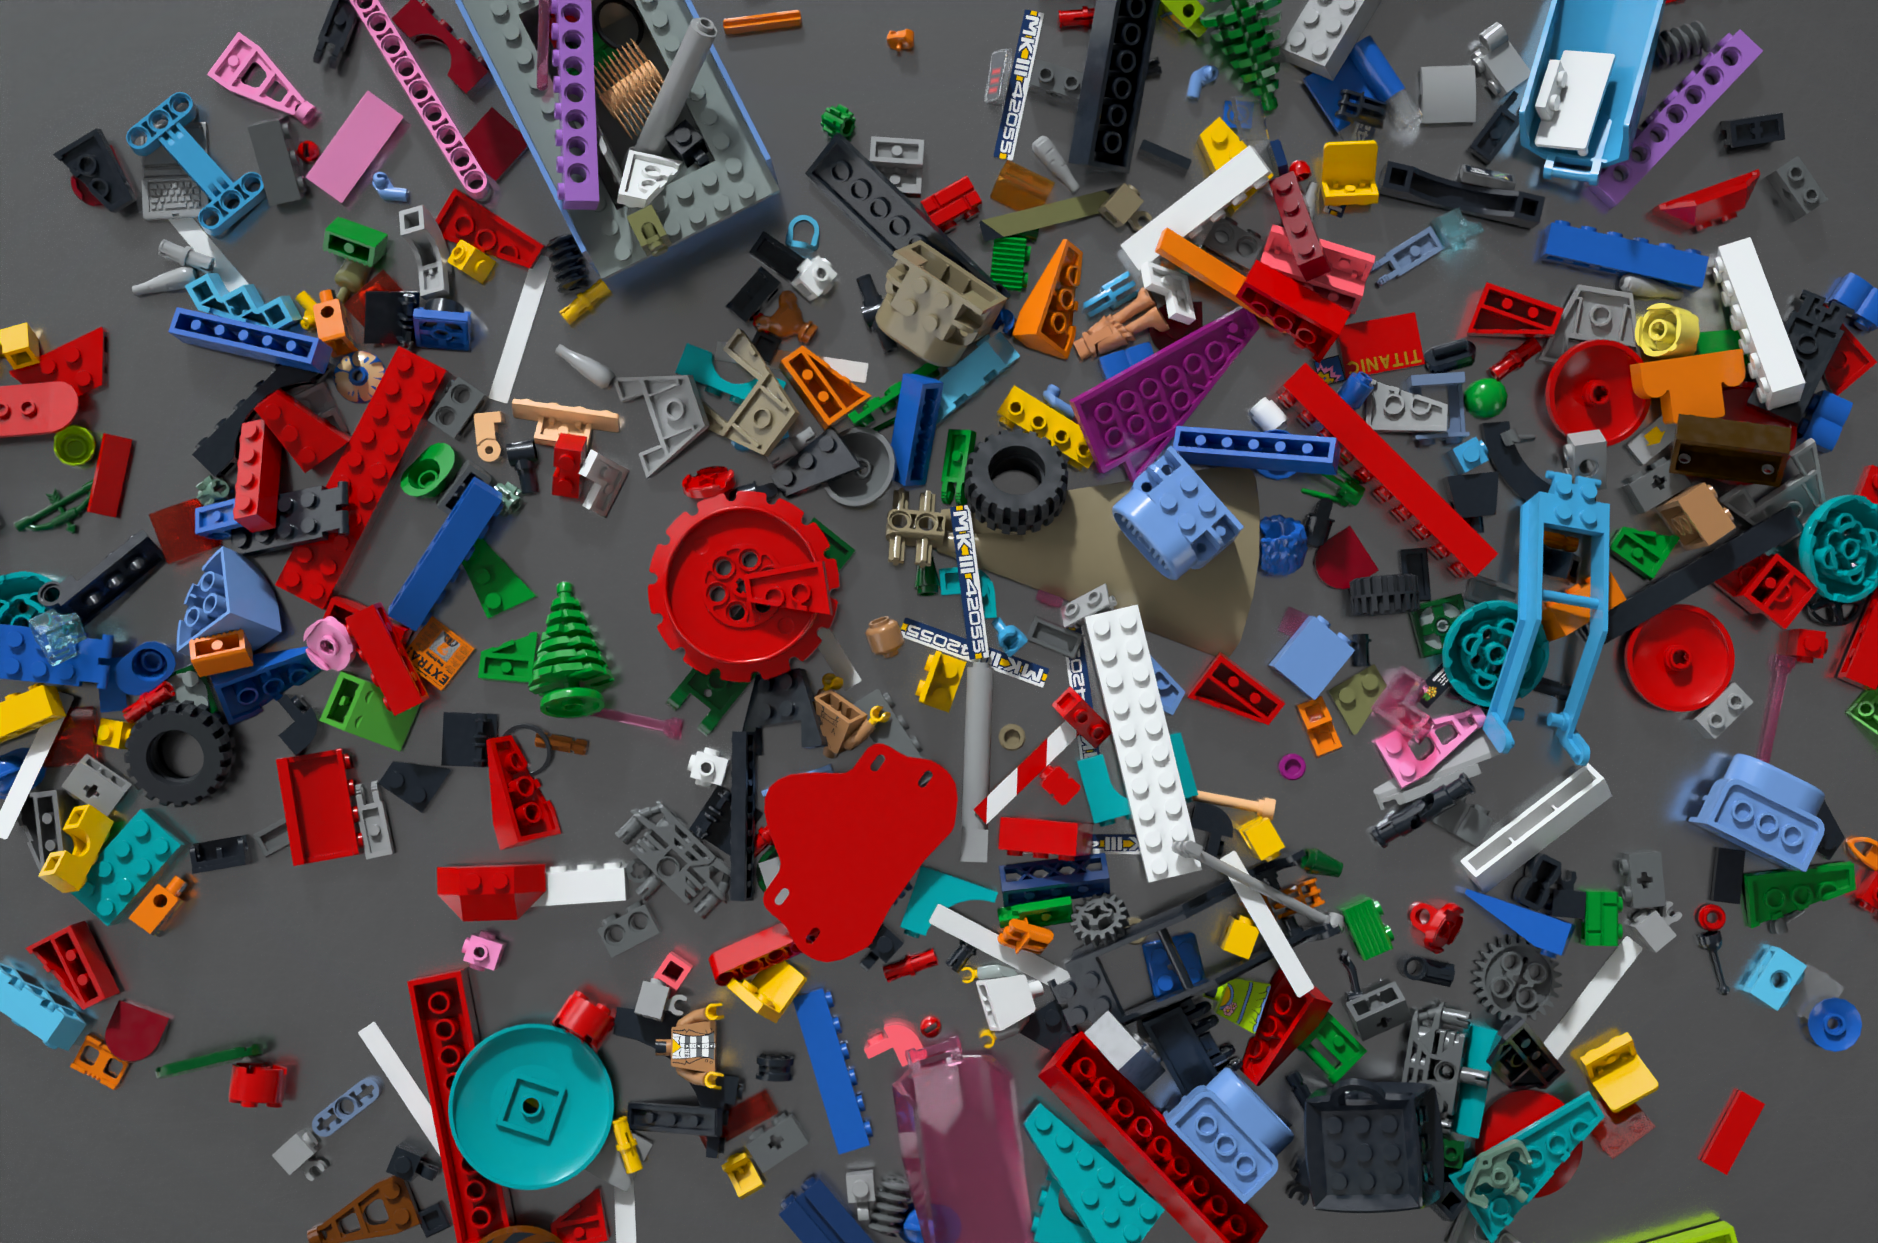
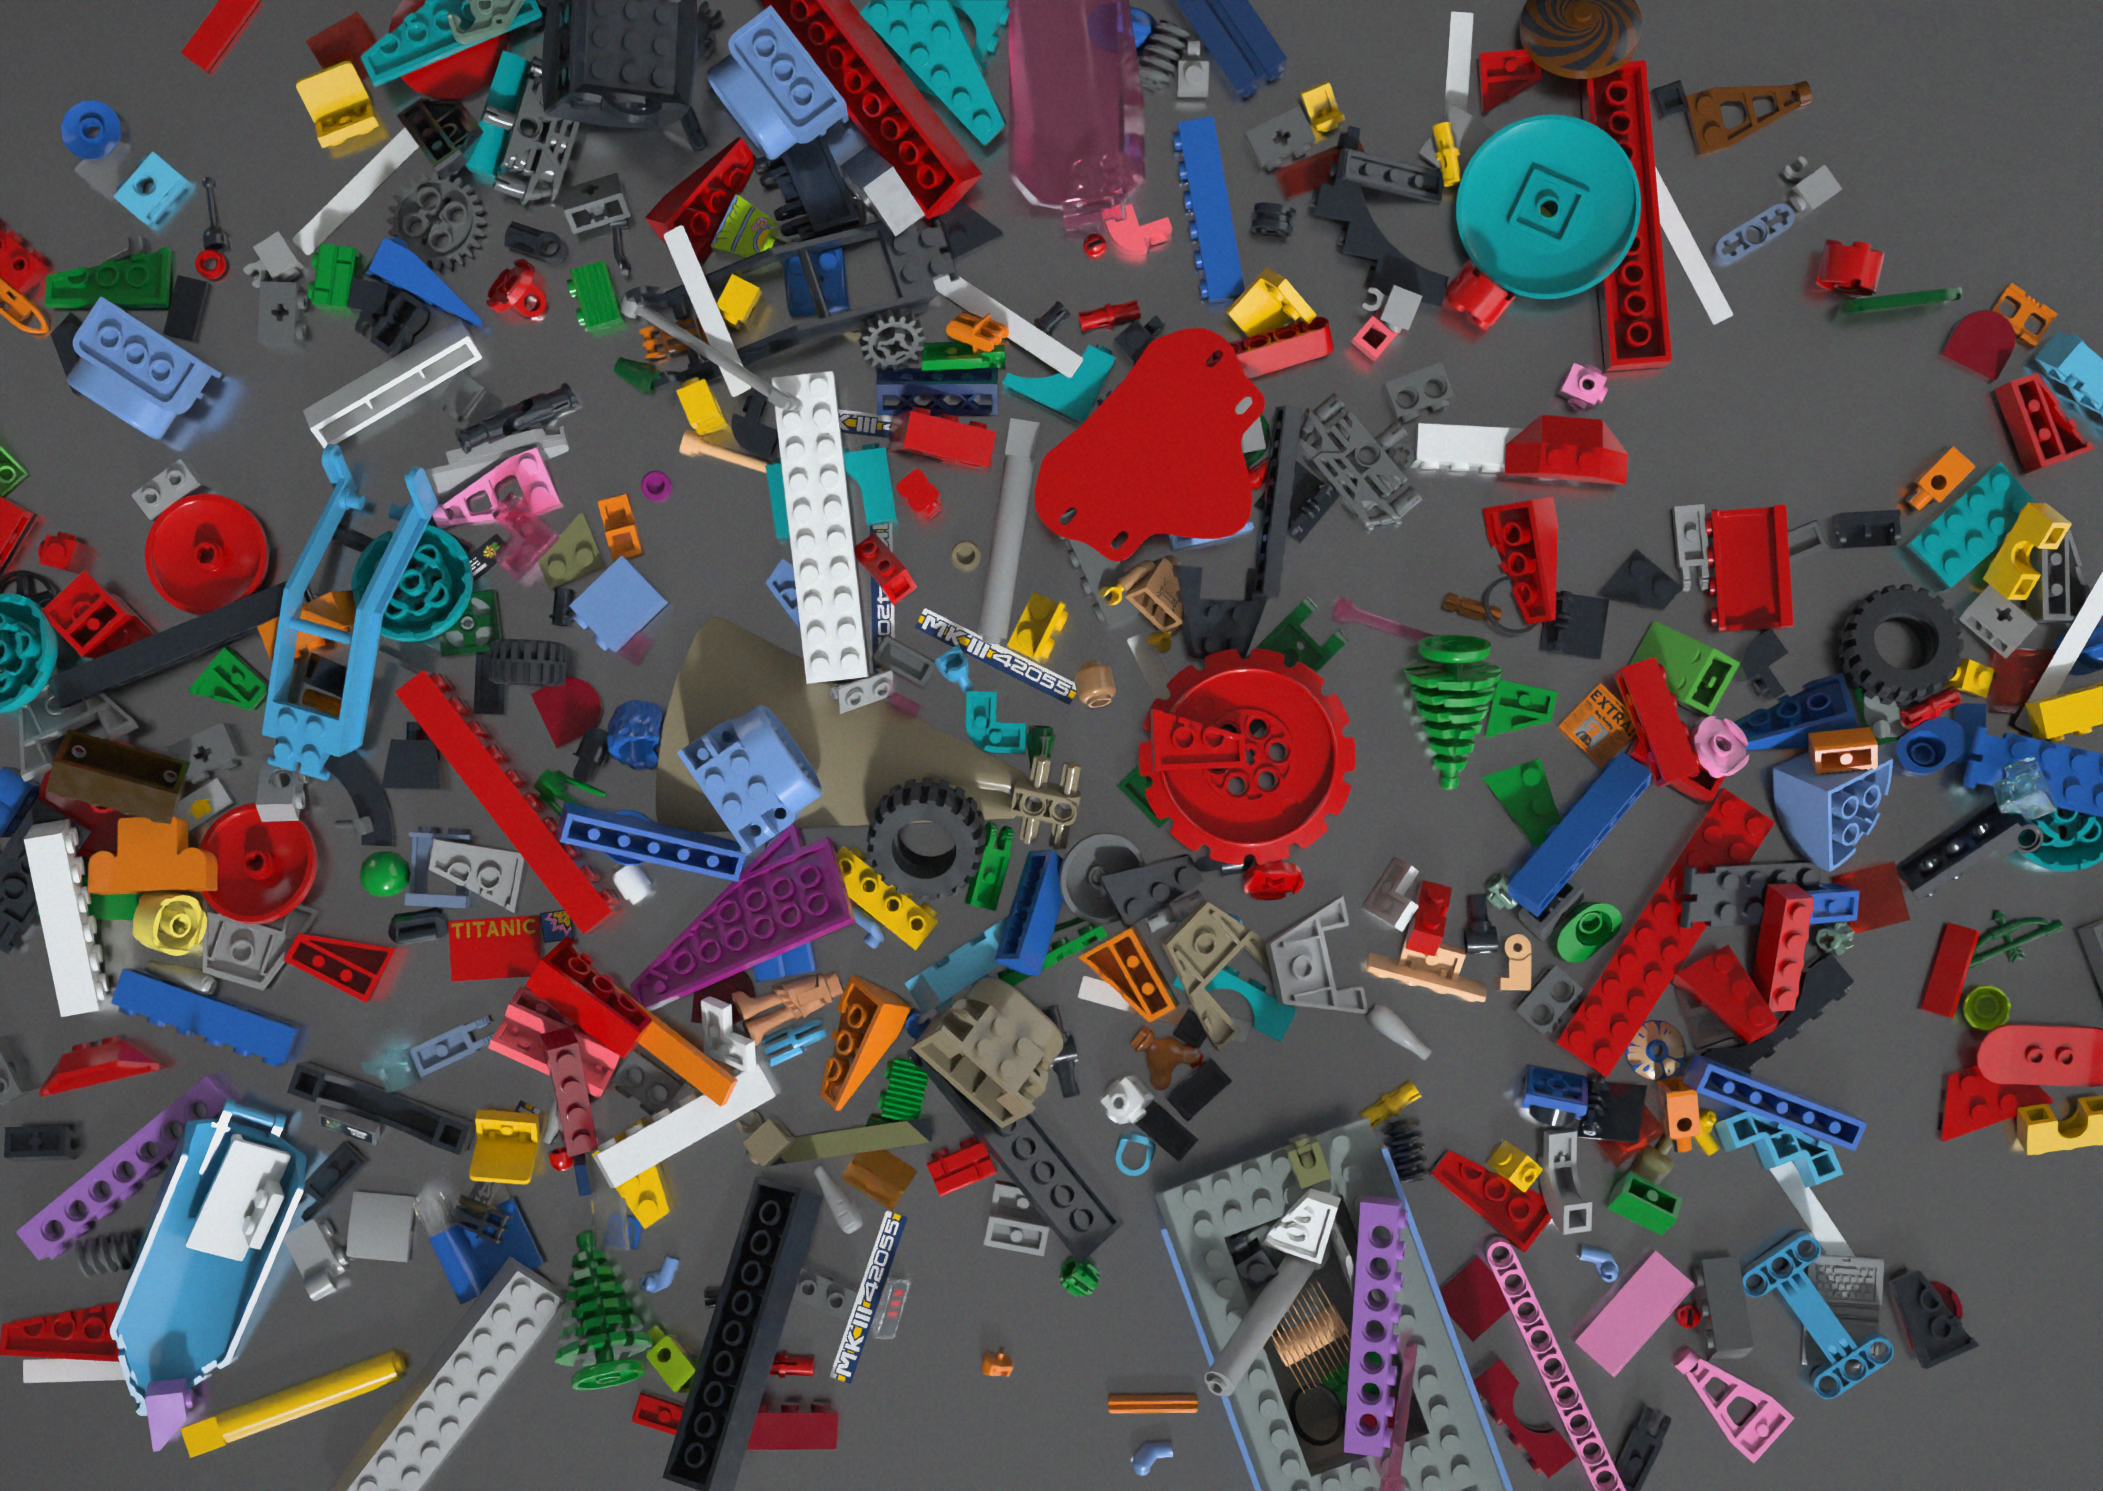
camera: 170 degrees left, 0 degrees up
light grey piece [132,266,198,296] -> none
light grey pin [158,239,215,274] -> none
black brick [386,1142,440,1182] -> none
white sticker [489,255,552,403] -> none
torso [655,1003,724,1090] -> none
white brick [687,747,731,788] -> none
sticker [950,505,989,660] -> none
white torso [961,964,1044,1048] -> none
sticker [973,720,1079,824] -> none
black tile [1137,139,1192,175] -> none
red wedge [1187,652,1285,725] -> none
green plate [1296,1012,1367,1084] -> none
blue brick [1337,371,1374,411] -> none
dark green bracket [1443,1138,1465,1169] -> none
dark azure brick [1446,437,1489,475] -> none
red pin [1488,337,1542,381] -> none
medium nougat brick [1656,482,1736,551] -> none
clear pink piece [1759,654,1797,763] -> none

